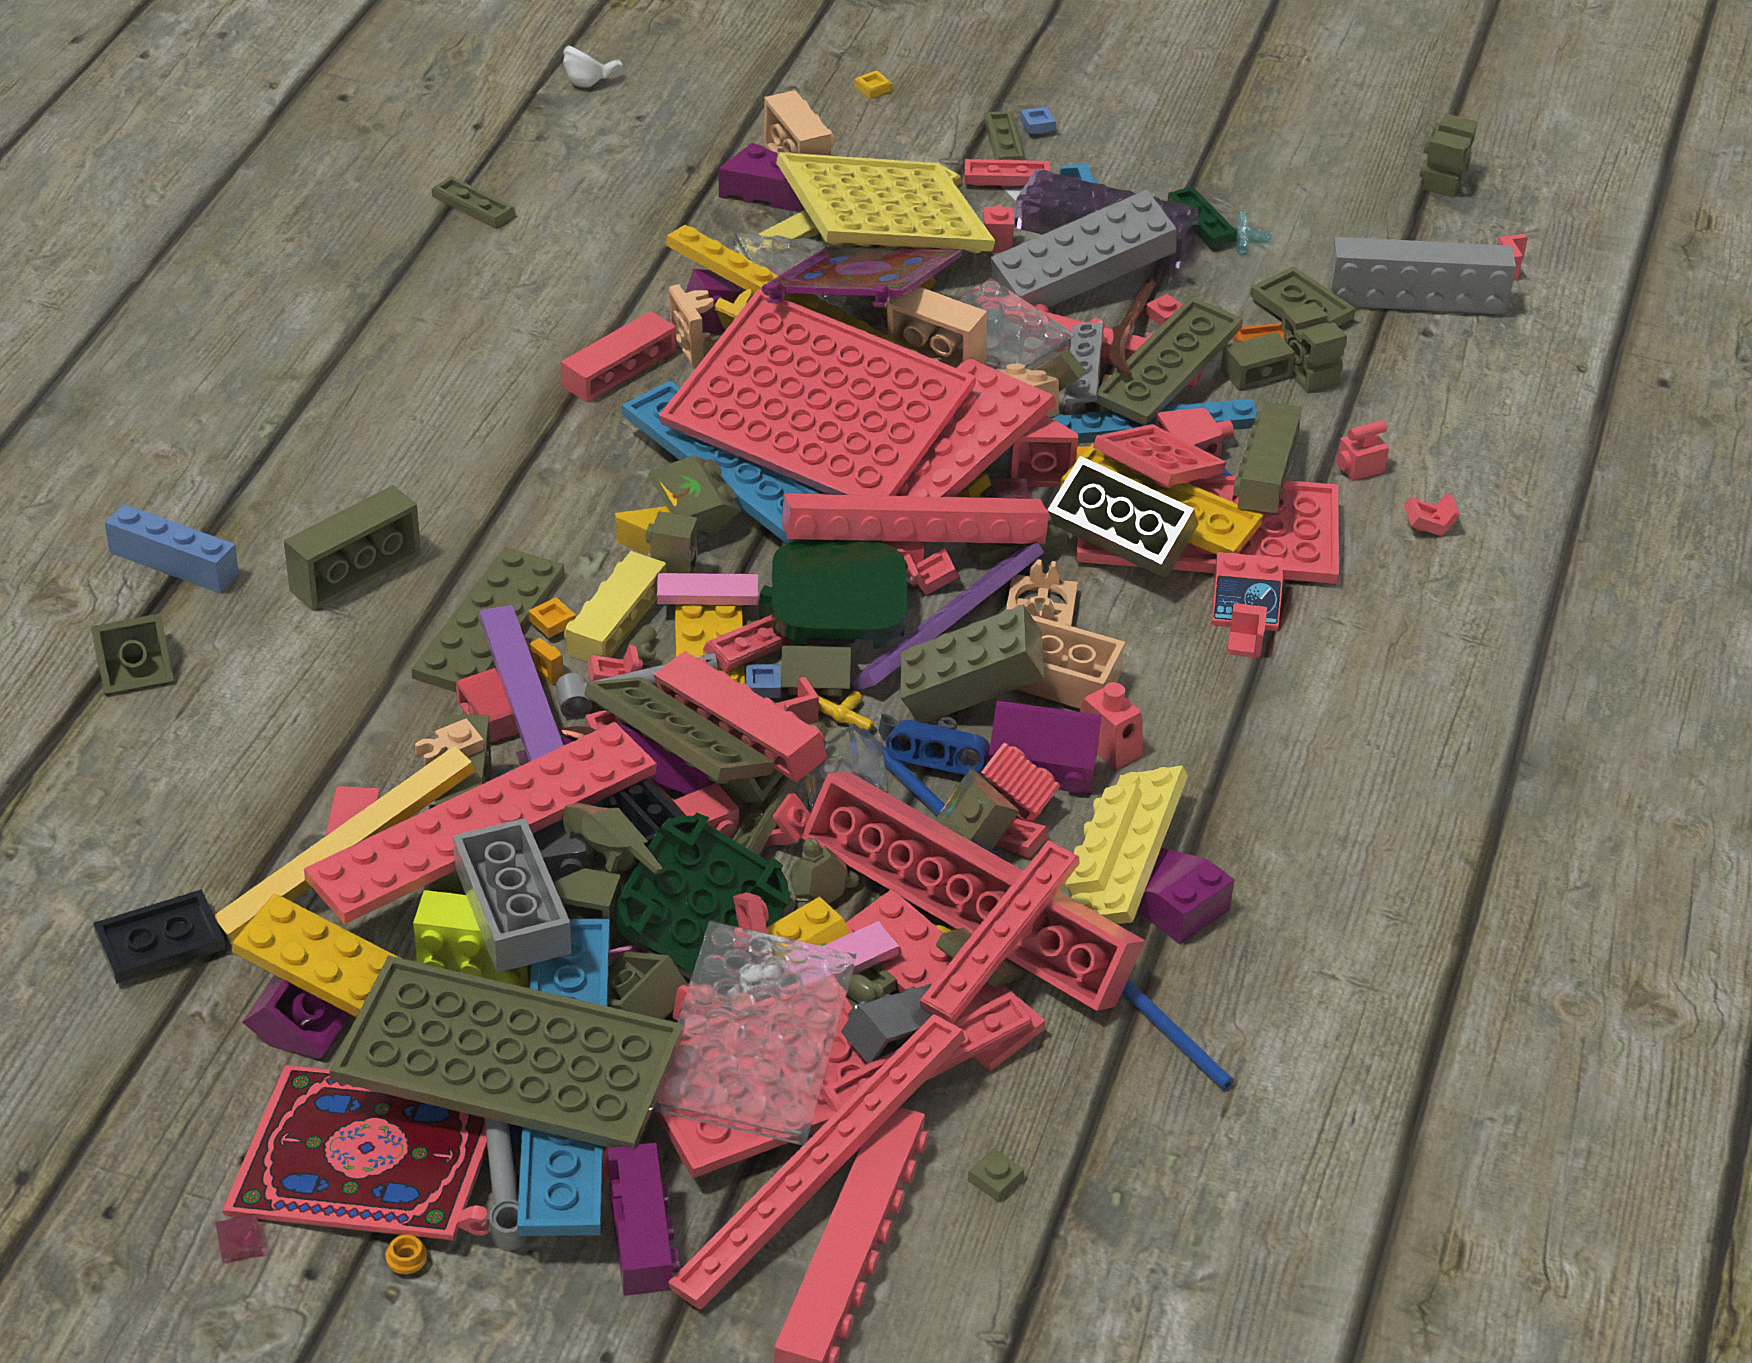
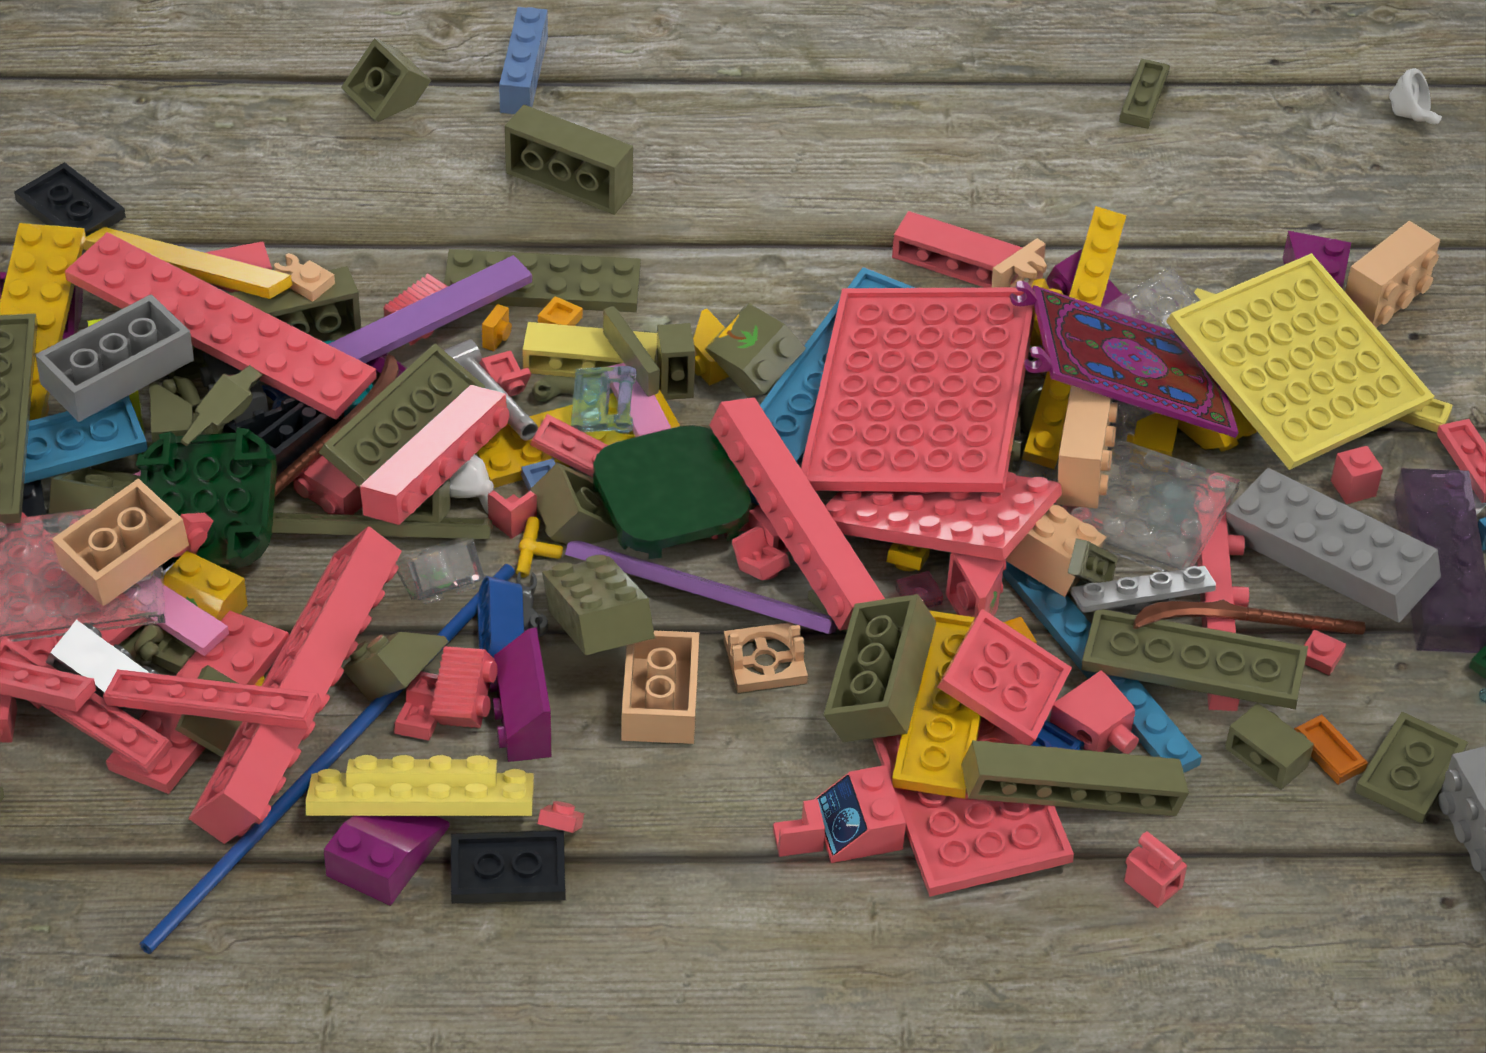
camera: 70 degrees right, 5 degrees up
coral bracket [765,793,810,847] -> none
olive rock [790,838,860,911] -> none
coral torso [1080,682,1143,771] -> none
olive brick [1281,302,1347,393] -> none
coral bracket [1403,493,1460,537] -> none
none -> light nougat brick [52,478,189,606]
none -> black plate [451,830,566,904]
none -> coral plate [537,801,585,833]
none -> clear light blue plate [571,366,637,433]
none -> olive tile [603,306,660,397]

